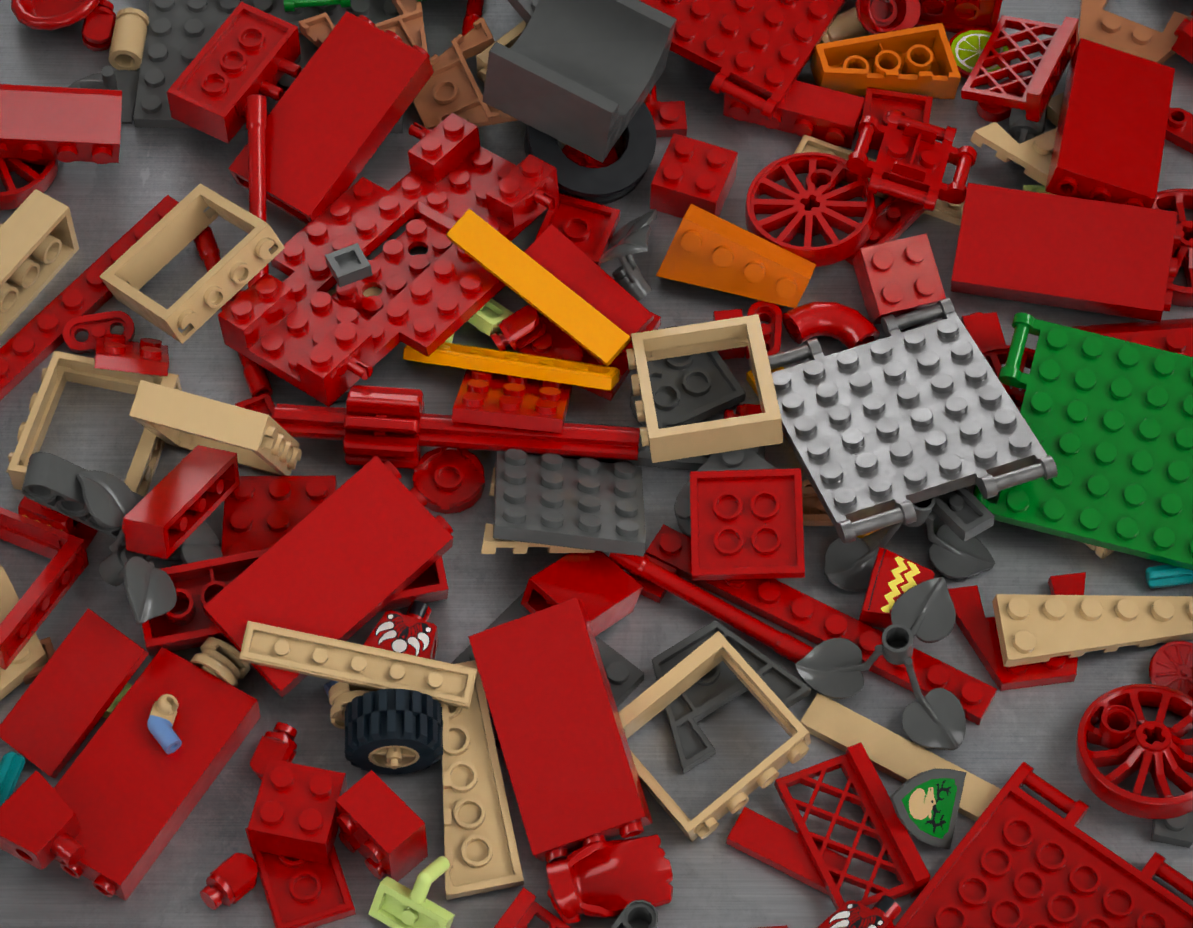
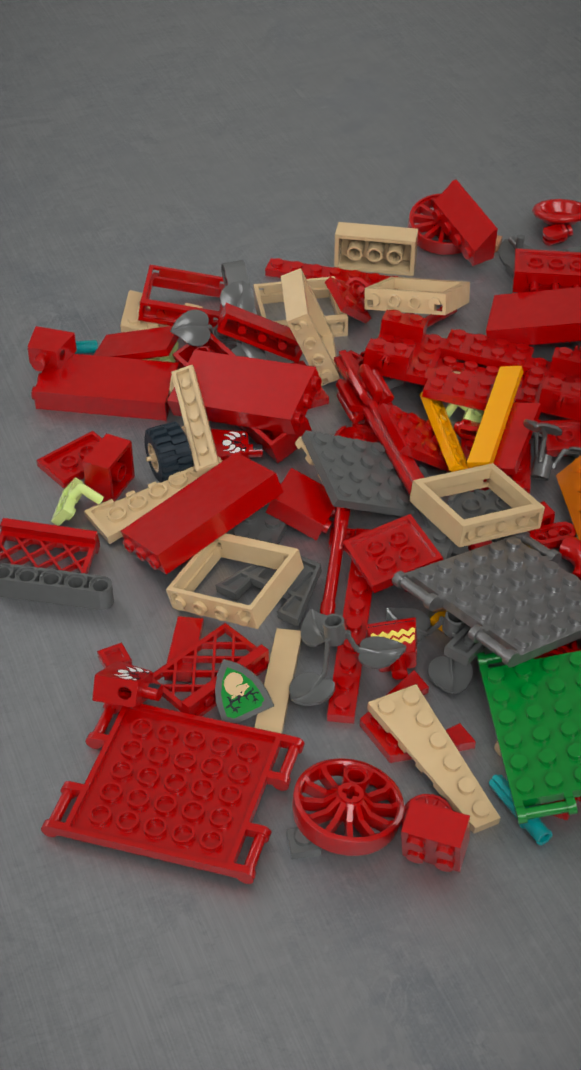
camera: 70 degrees right, 15 degrees down
tan piece [108,7,149,70] -> none
arm [147,694,182,754] -> none
red arm [200,852,258,910] -> none
red piece [246,95,269,288] -> none
red brick [247,758,347,865] -> none
red arm [250,722,298,781] -> none
dark grey plate [325,243,372,287] -> none
red hair [546,834,673,924] -> none

